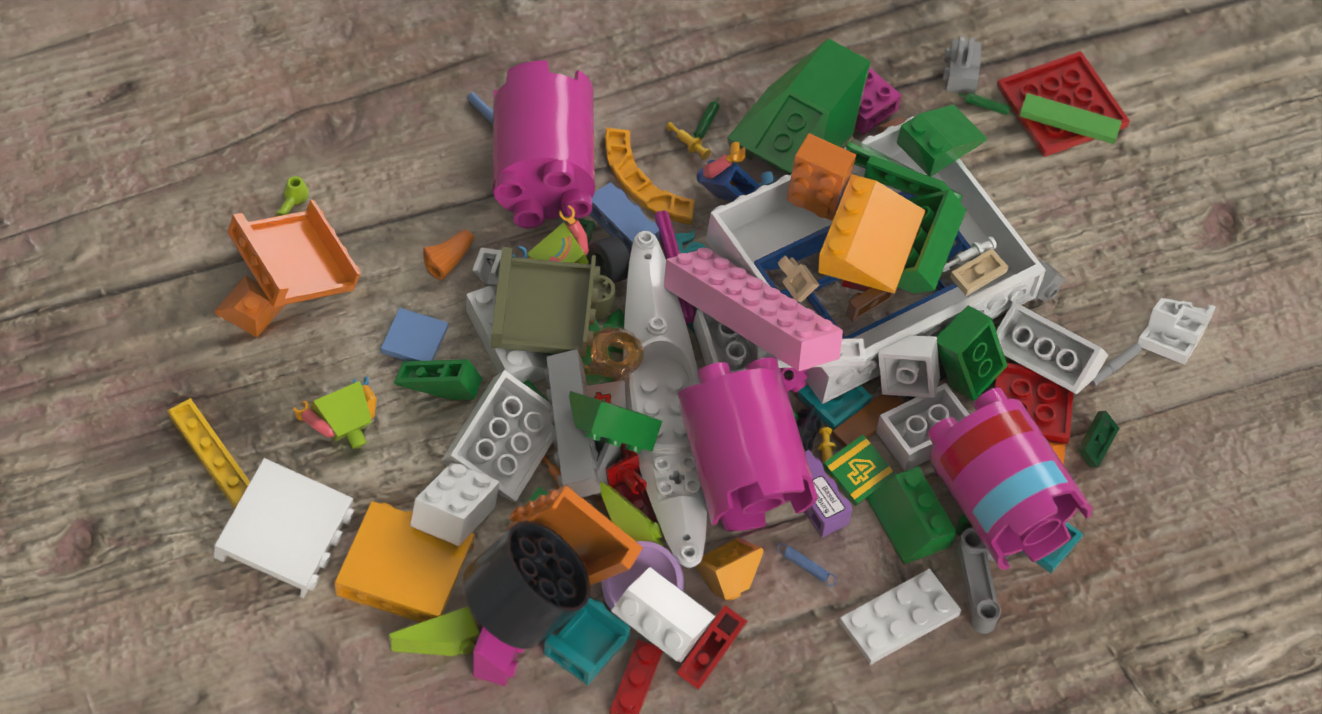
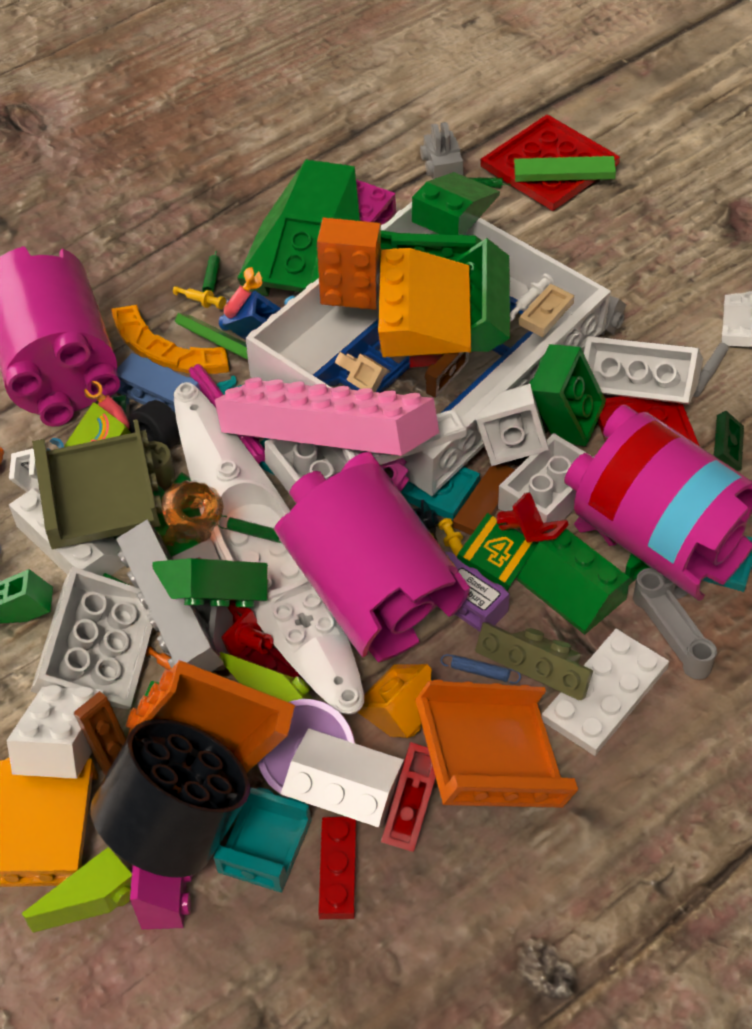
camera: 10 degrees left, 5 degrees down
none -> dark orange tile [73,691,126,776]
none -> bright green tile [174,313,248,360]
none -> green piece [217,515,281,543]
none -> orange panel [415,680,578,808]
none -> olive bracket [475,622,593,701]
none -> red bracket [496,492,569,542]

